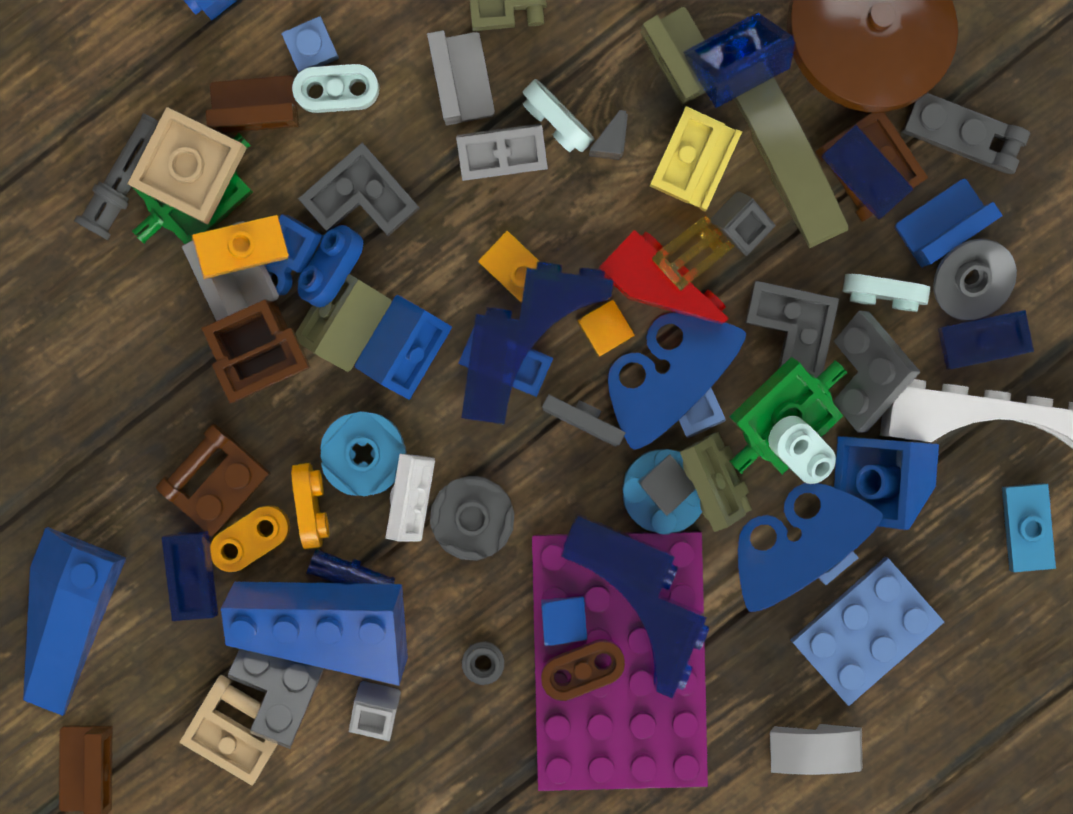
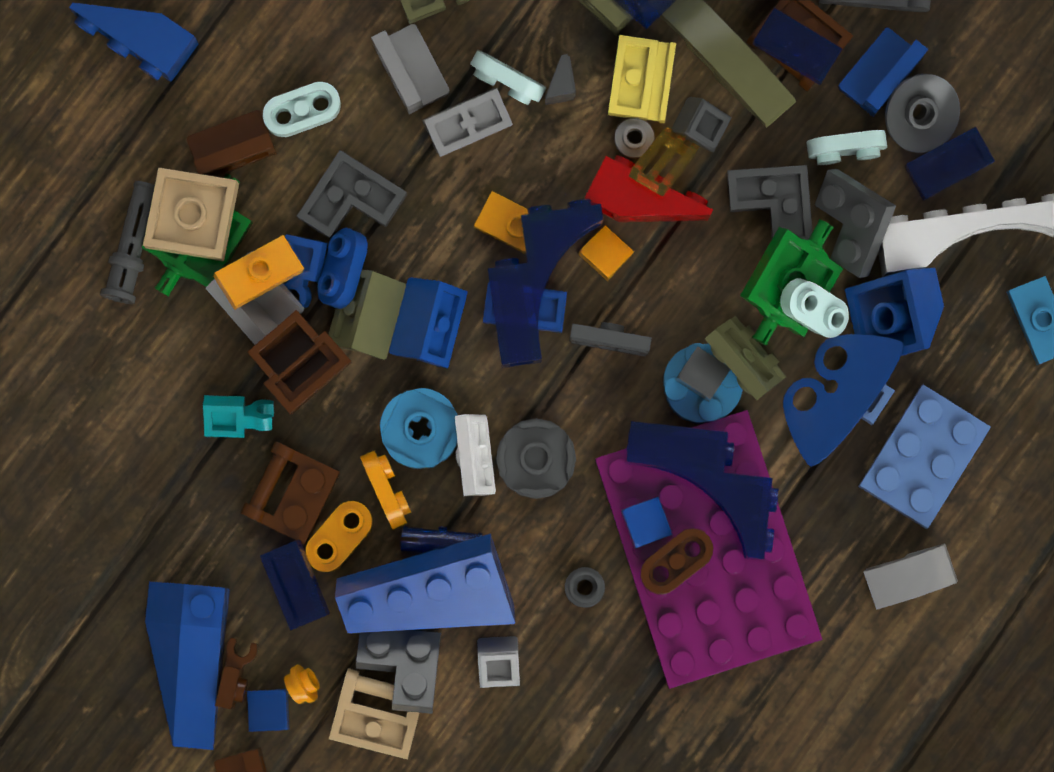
camera: 15 degrees left, 5 degrees down
medium blue plate [282,16,339,72] -> none
blue piece [608,313,746,450] -> none
medium blue plate [679,388,726,438] -> none
none -> teal plate [203,395,274,438]
none -> reddish brown plate [215,638,259,709]
none -> blue slope [247,689,290,732]
none -> light orange plate [284,664,320,704]
none -> light grey plate [614,118,654,158]

